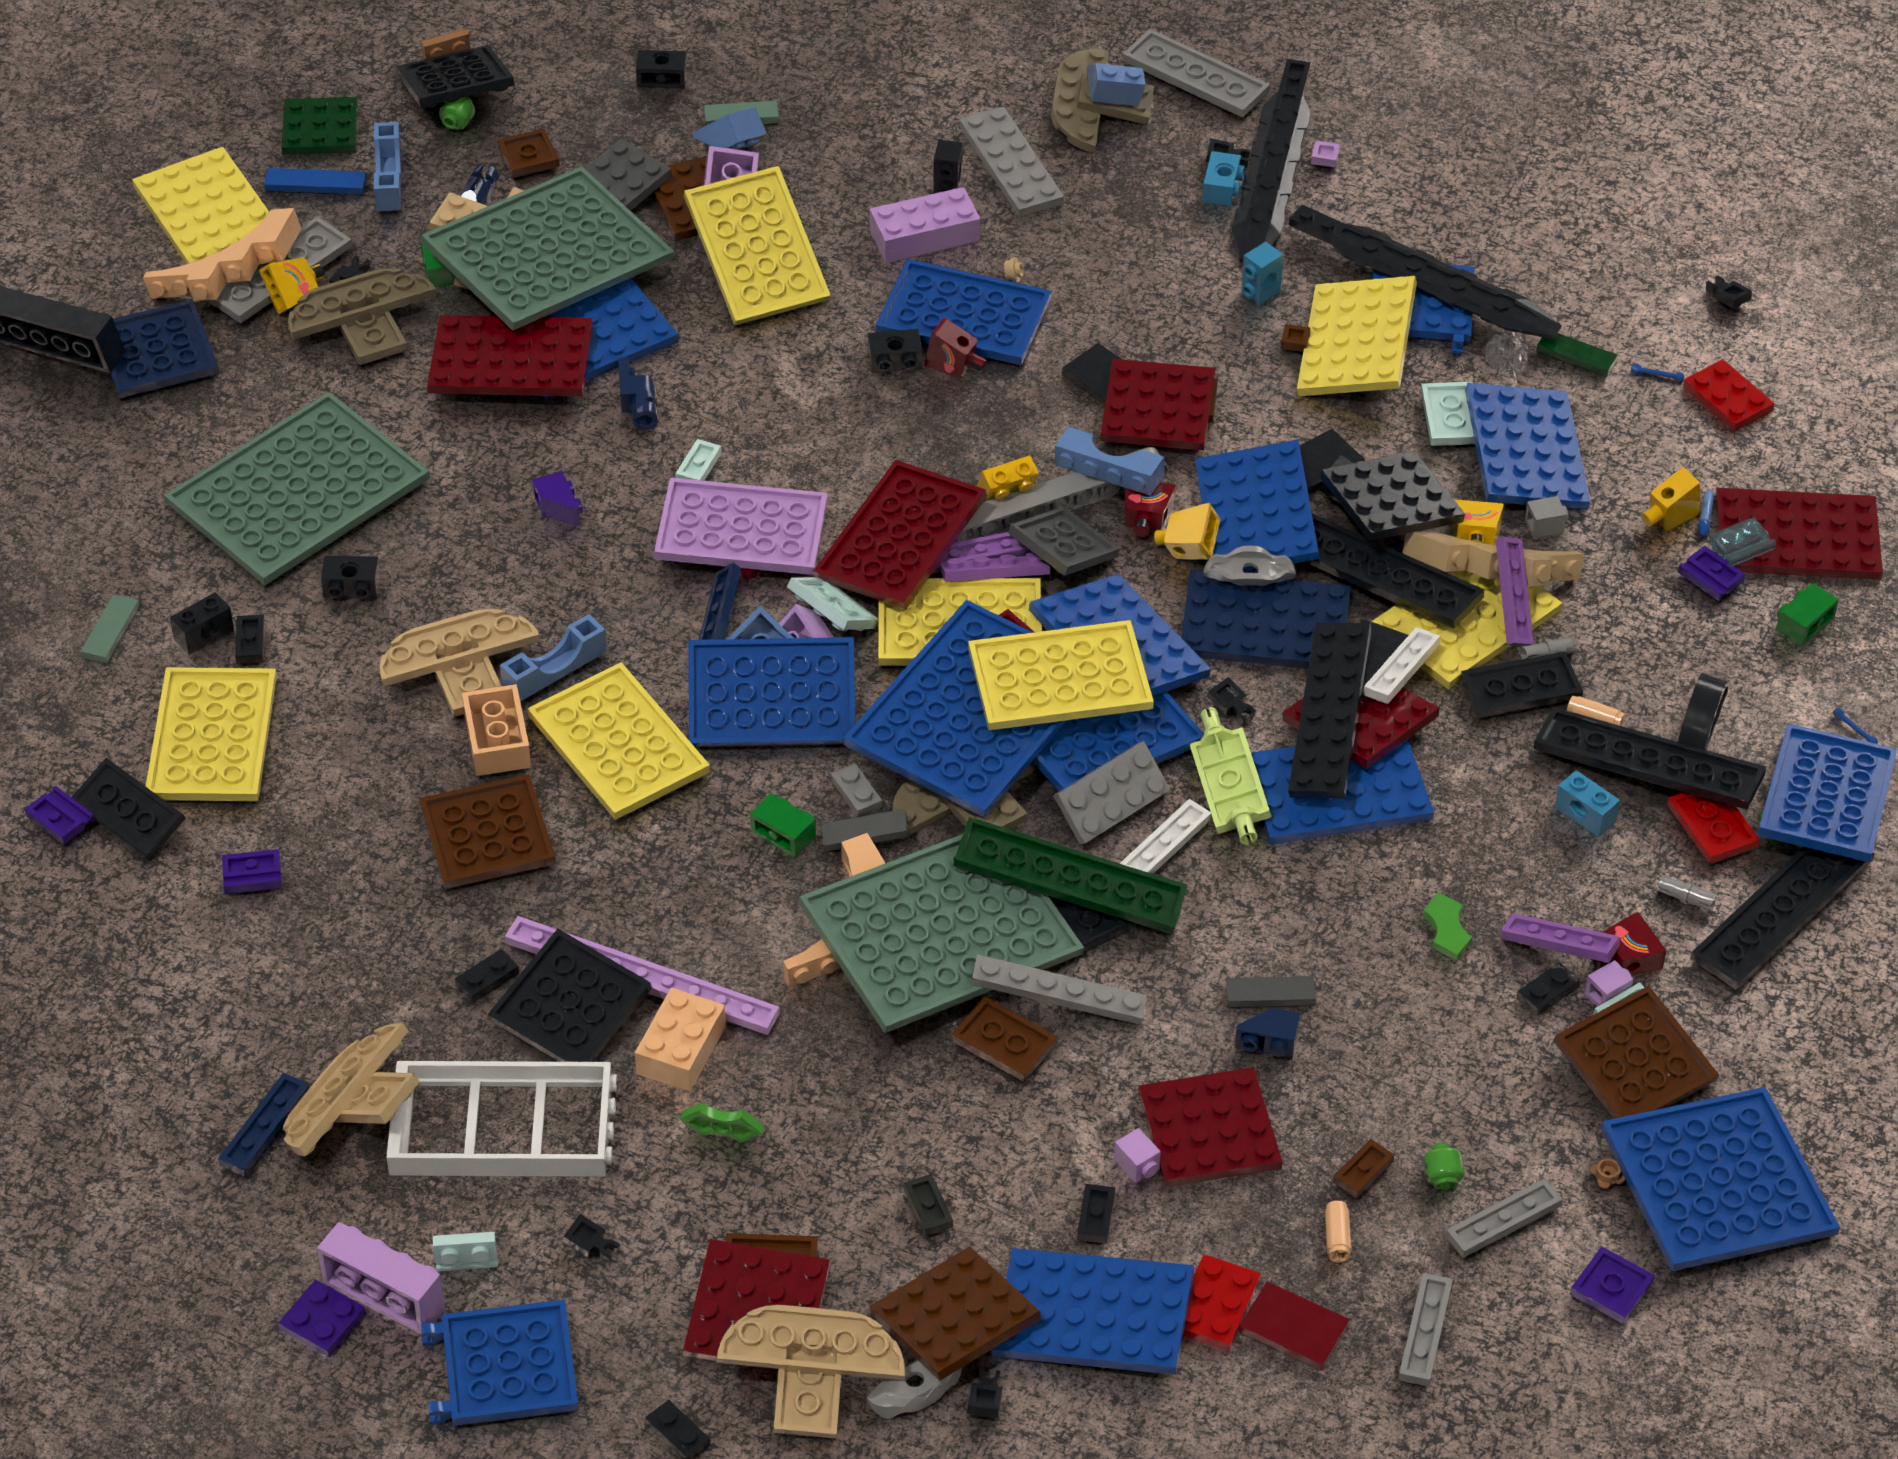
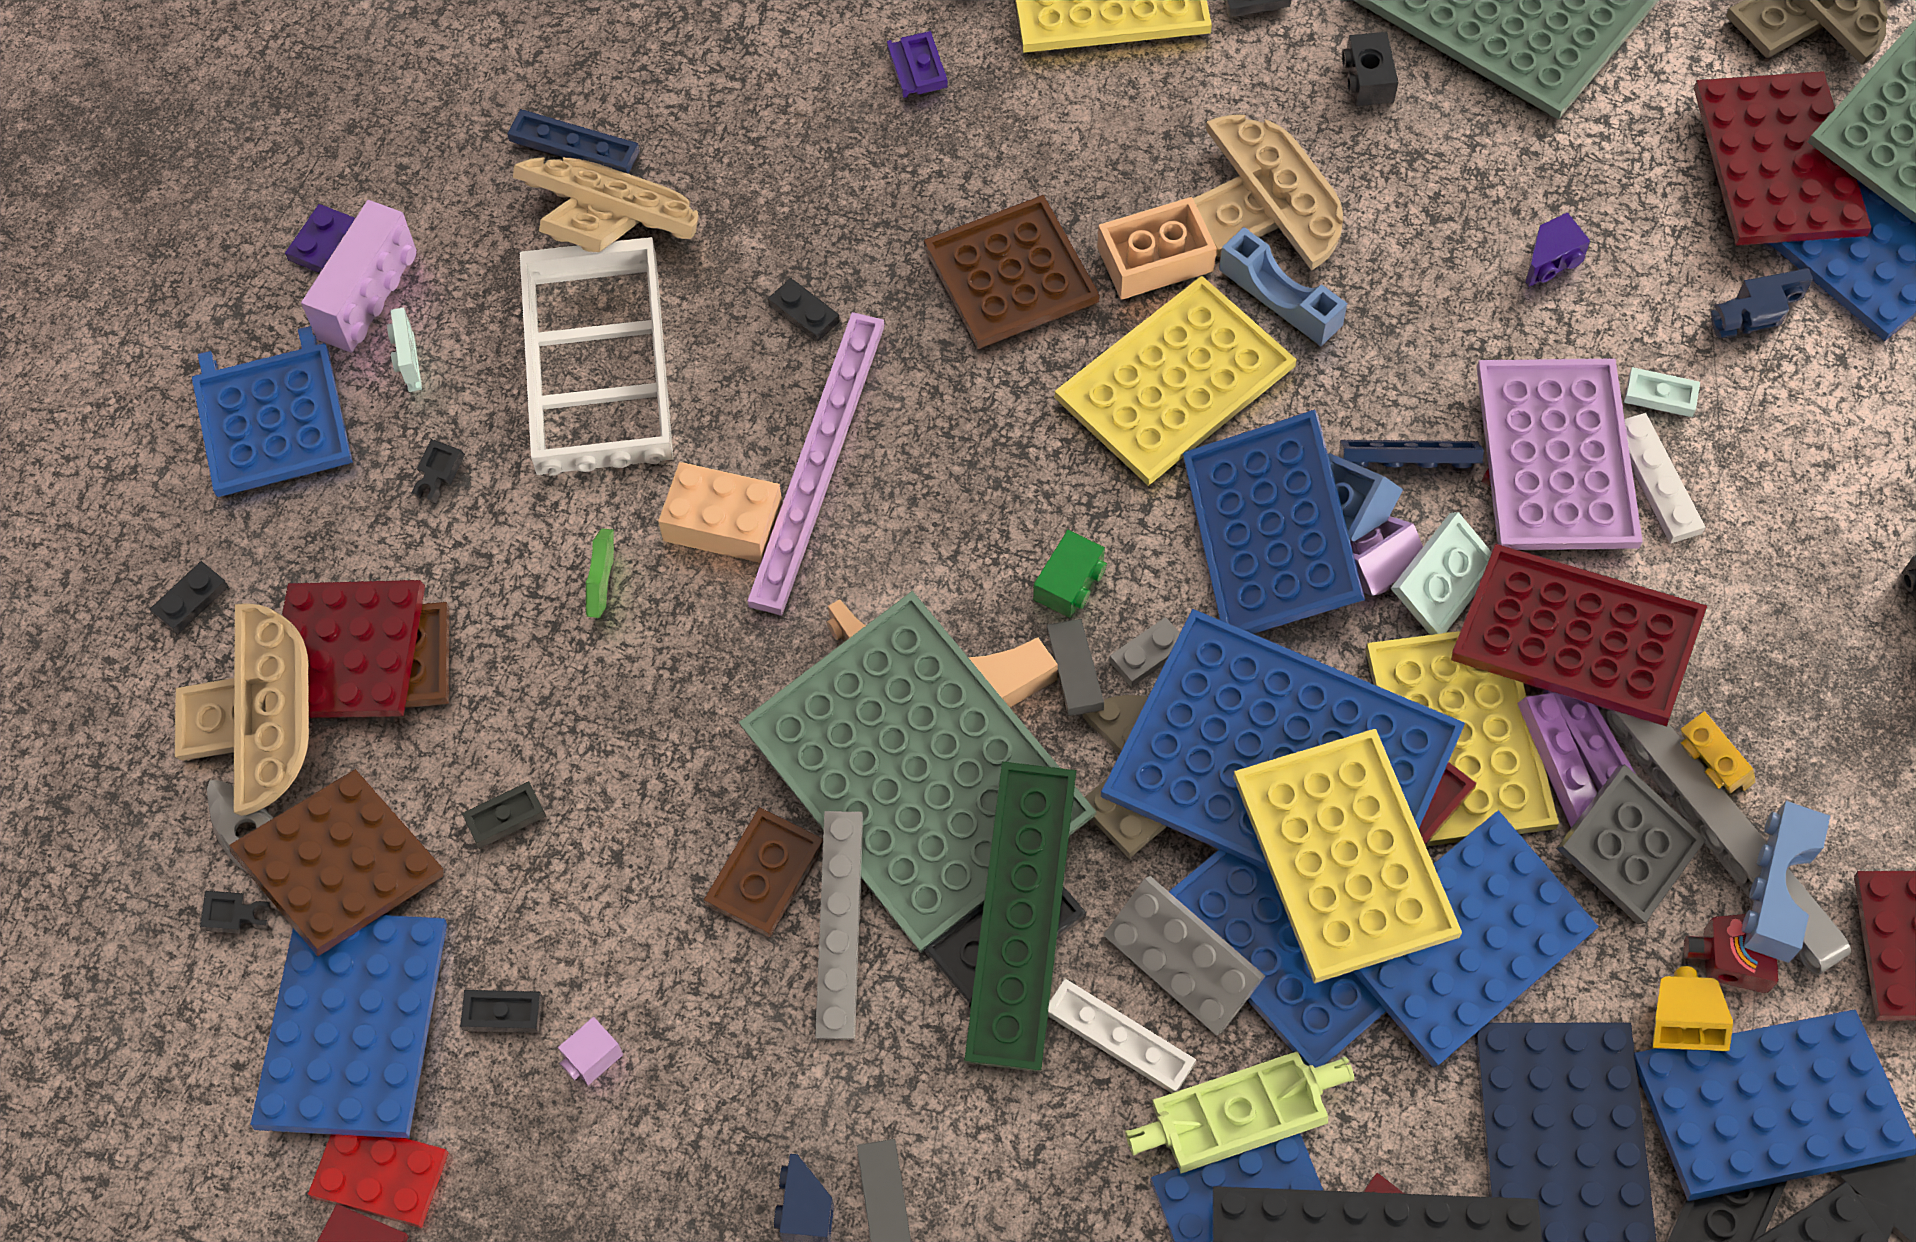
camera: 85 degrees right, 15 degrees up
black plate [487,928,652,1062] -> none
dark red plate [1138,1067,1283,1188] -> none
light grey piece [1203,546,1296,586] -> none
black plate [1207,677,1256,726] -> none
none -> white plate [1624,413,1706,544]

